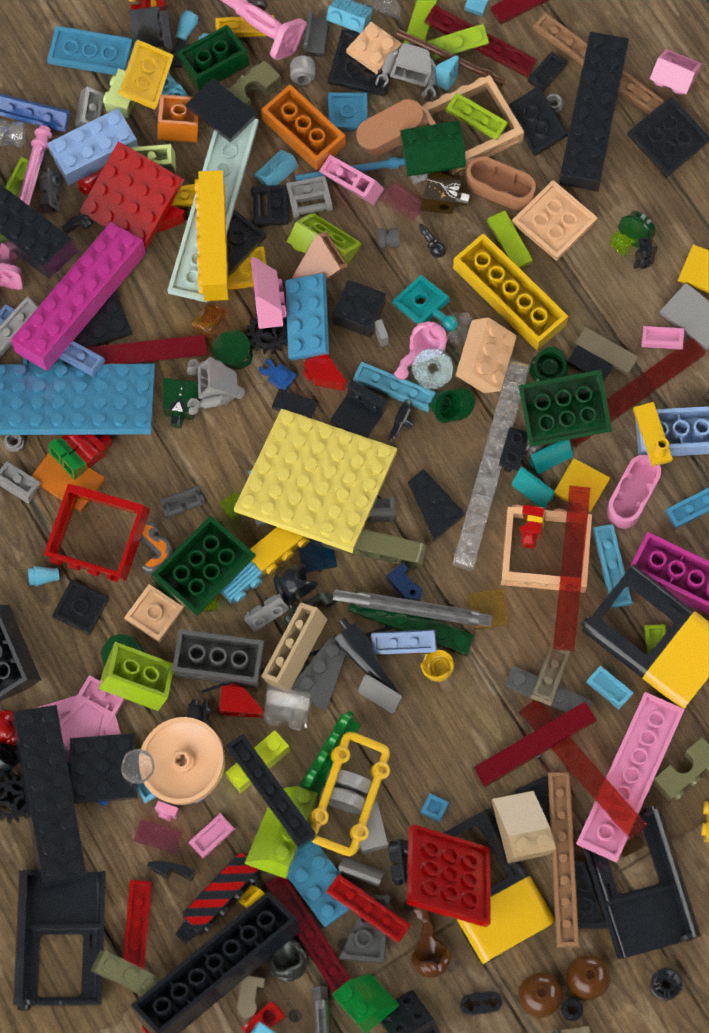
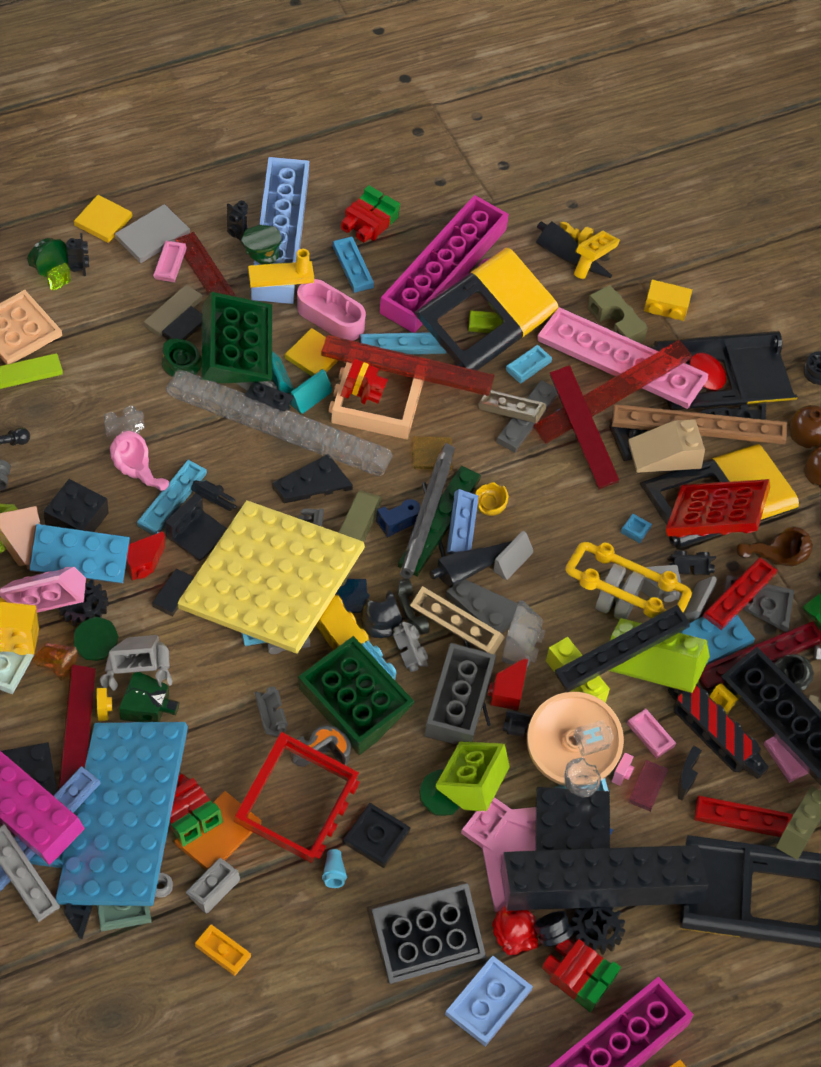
camera: 90 degrees left, 15 degrees down
light nougat plate [124,584,184,643] -> none
clear neon green plate [219,491,242,521] -> none
blue plate [259,359,297,391] -> none
green fence [298,710,361,798] -> none
light grey tile [374,319,389,347] -> none
teal plate [392,275,458,332] -> none
clear light blue plate [412,348,454,390] -> none
dark green piece [428,388,475,423] -> none
yellow brick [453,233,568,351] -> none
light nougat brick [455,317,517,393] -> none
none -> yellow plate [97,688,112,721]
none -> dark green hat [241,225,282,265]
none -> clear brick [573,720,613,757]
none -> red dish [690,353,726,392]

